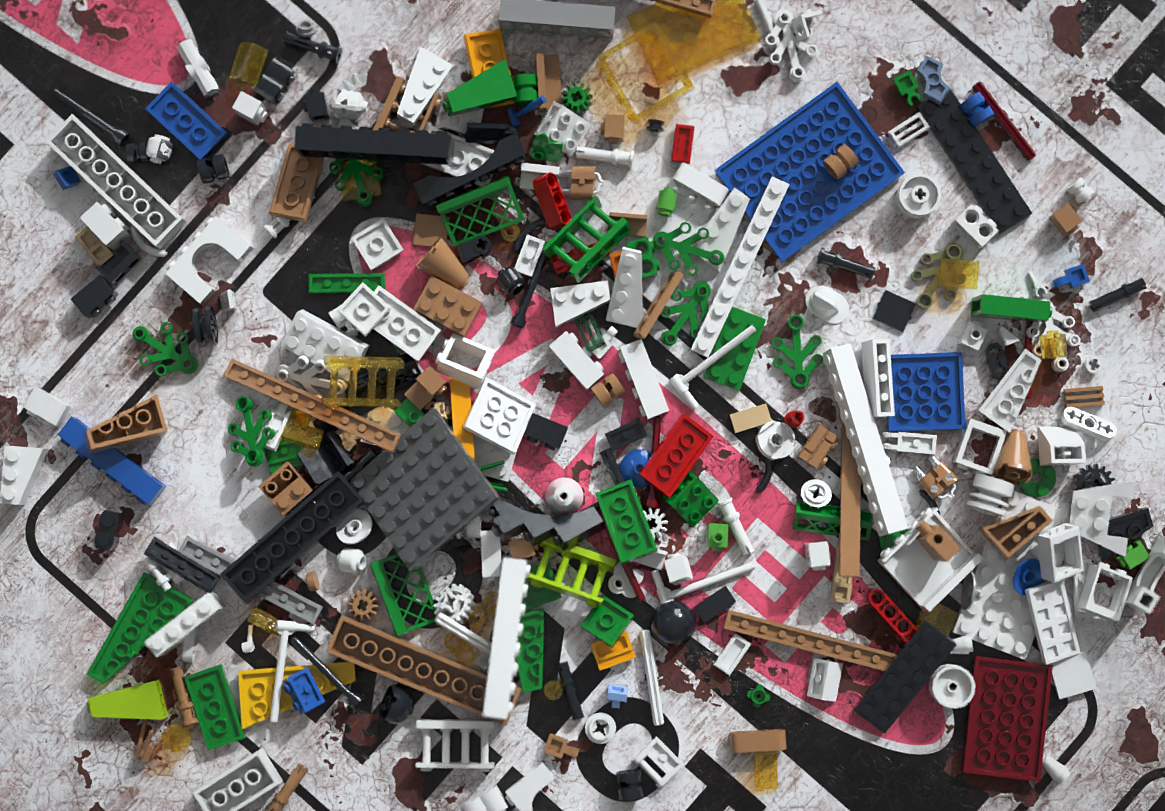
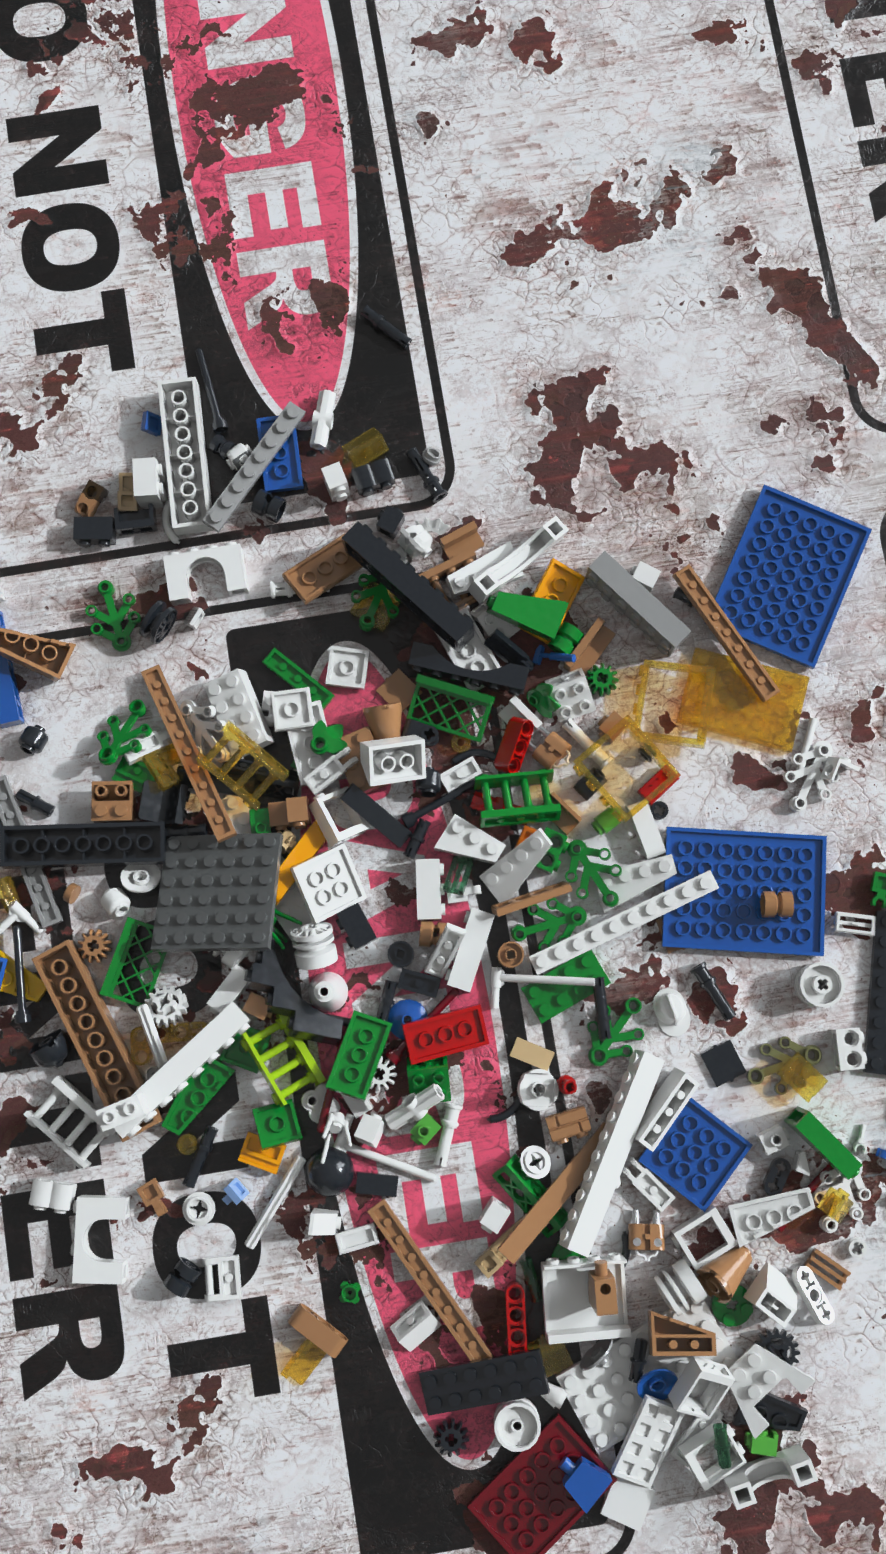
camera: 40 degrees right, 5 degrees down
none -> black axle [15,789,55,817]
none -> black head [18,725,48,755]
none -> leg [74,479,109,517]
none -> white window [95,1092,150,1132]
none -> light grey plate [202,401,306,533]
none -> white wheel [290,922,338,970]
none -> white hinge [303,747,359,796]
none -> white slope [308,1208,342,1235]
none -> green plate [310,720,347,755]
none -> white plant [320,1111,352,1164]
none -> black tile [340,783,412,848]
none -> white slope [360,735,426,786]
none -> white piece [385,1084,444,1130]
none -> black wheel [387,941,414,968]
none -> black pin [403,818,431,859]
none -> white tile [424,923,466,979]
none -> black gear [433,1418,469,1457]
none -> medium nougat panel [440,521,484,559]
none -> white arch [467,516,569,604]
none -> medium nougat wheel [497,941,524,968]
none -> pin [519,1257,543,1303]
none -> blue torso [558,1456,612,1514]
none -> clear yellow window [572,715,681,824]
none -> black bracket [573,767,607,801]
none -> black pin [593,977,612,1040]
none -> black axle [628,1338,648,1383]
none -> black bush [650,801,669,820]
none -> clear green axle [713,1423,732,1469]

